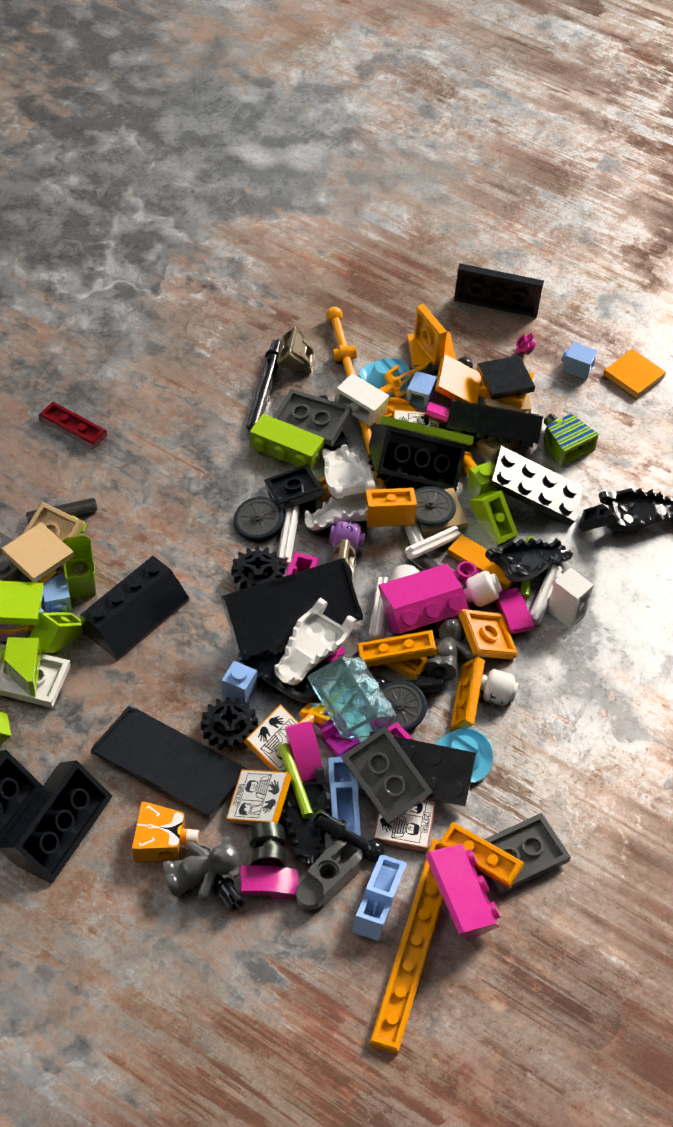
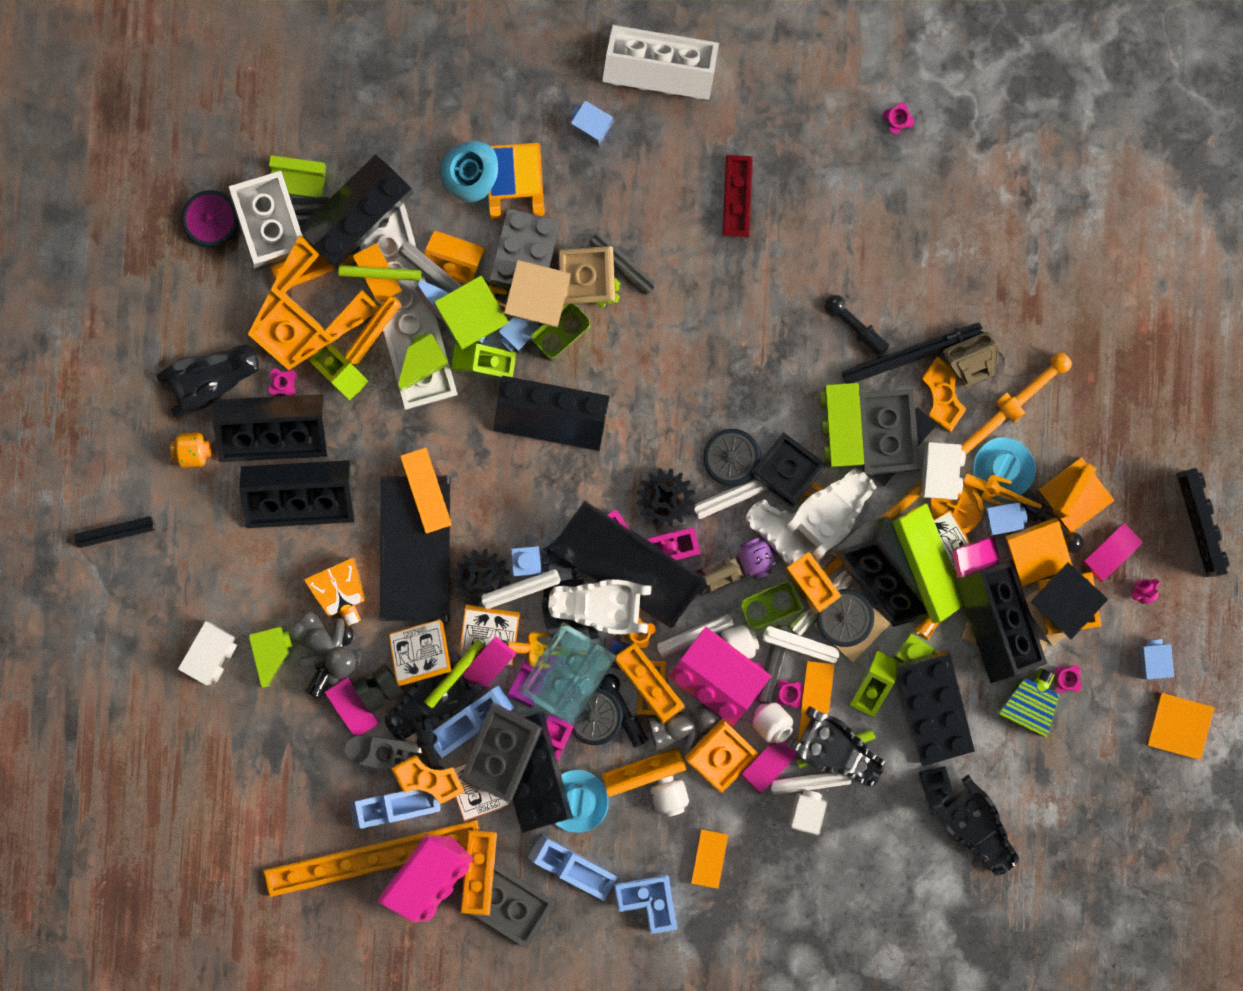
camera: 60 degrees right, 35 degrees up
none -> white brick [178,621,238,685]
none -> lime slope [249,627,293,688]
none -> light orange tile [391,755,465,804]
none -> light orange tile [400,448,452,534]
none -> white axle [481,569,560,609]
none -> light blue slope [528,834,618,901]
none -> light blue brick [614,875,677,934]
none -> light orange plate [624,617,655,648]
none -> light orange tile [691,829,728,889]
none -> lime piece [740,582,803,628]
none -> black pin [824,295,890,357]
none -> dark pink plate [883,103,914,134]
none -> light orange tile [921,357,966,432]
none -> dark pink plate [1054,665,1082,693]
none -> dark pink slope [1082,522,1143,582]

